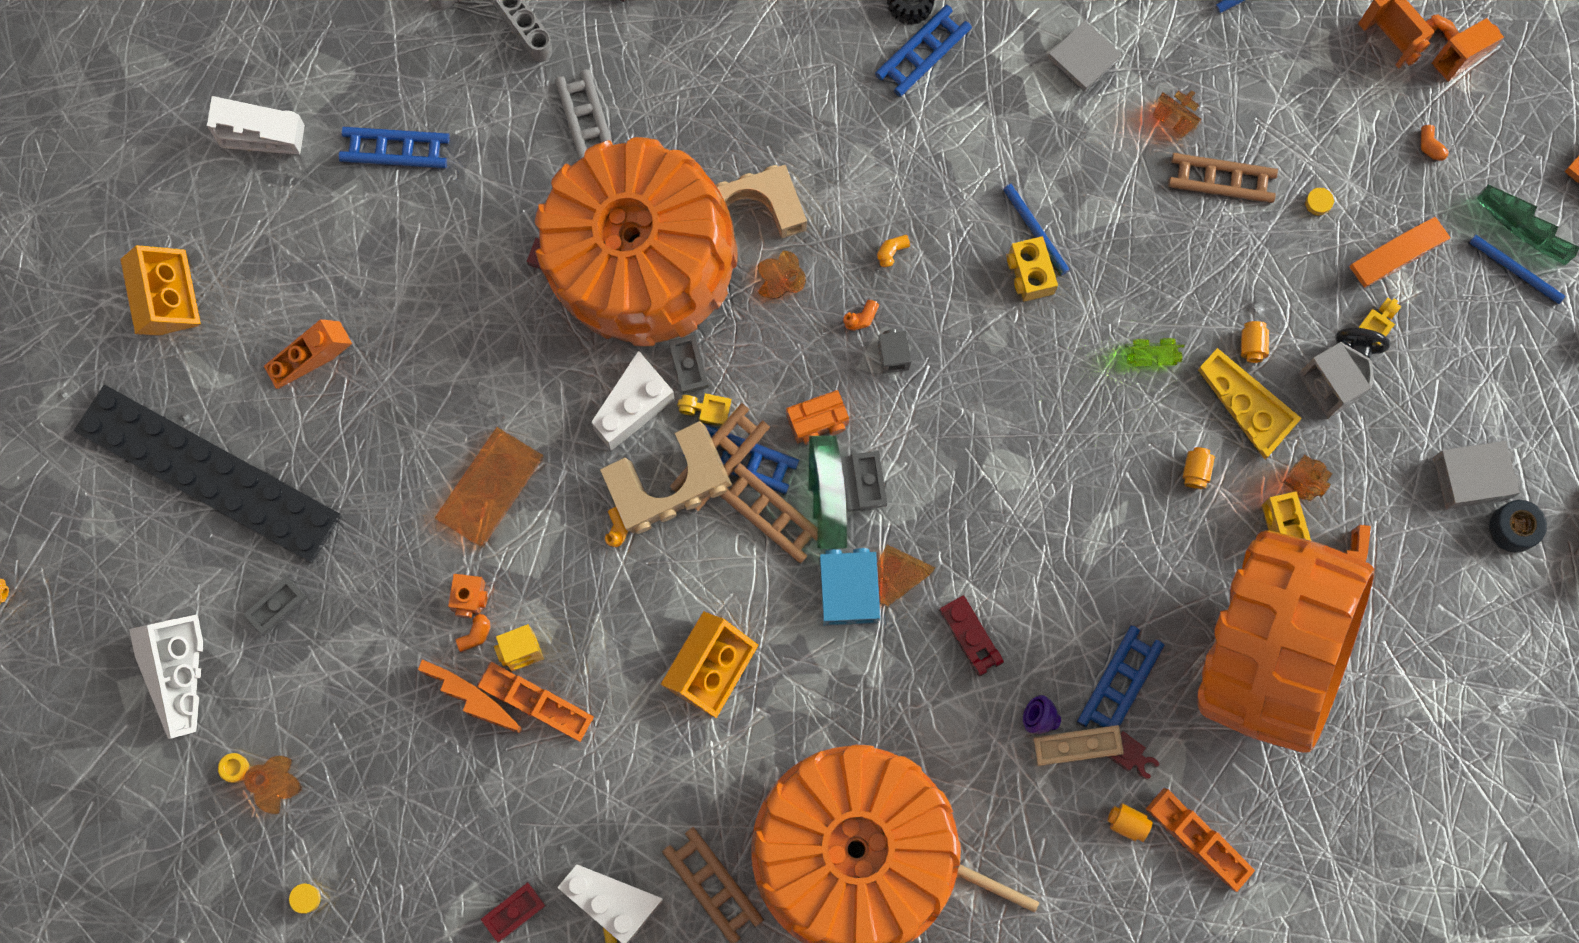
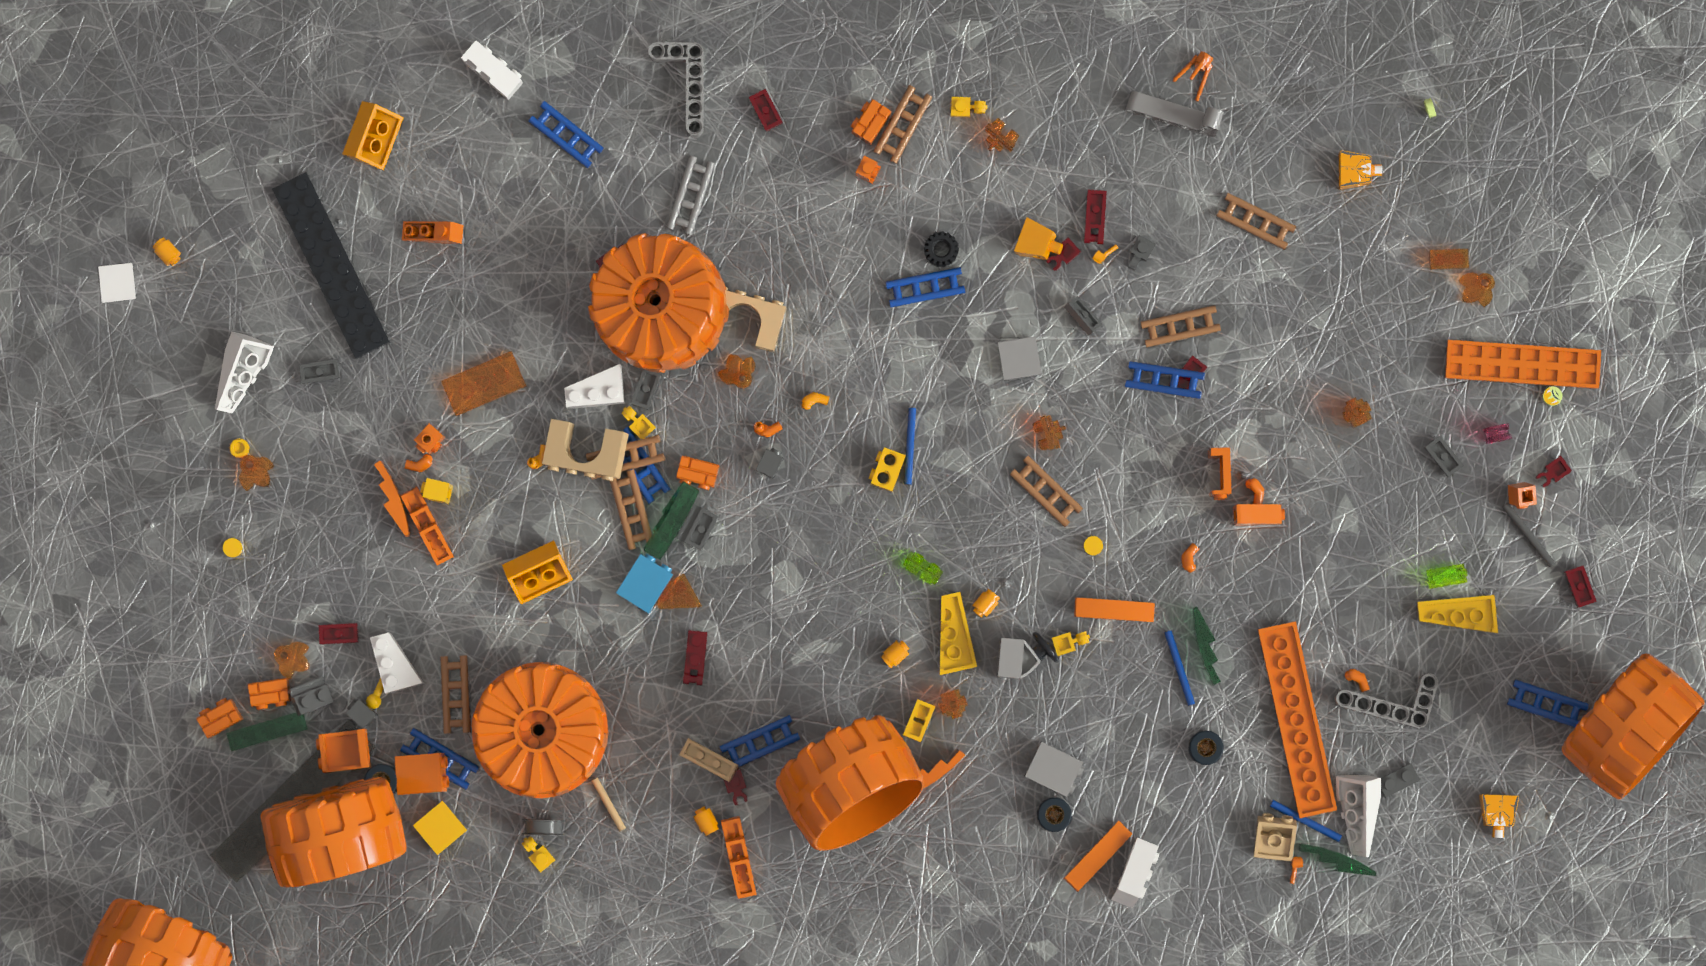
camera: 45 degrees right, 10 degrees up
dark purple brick [1023,695,1061,734] -> none

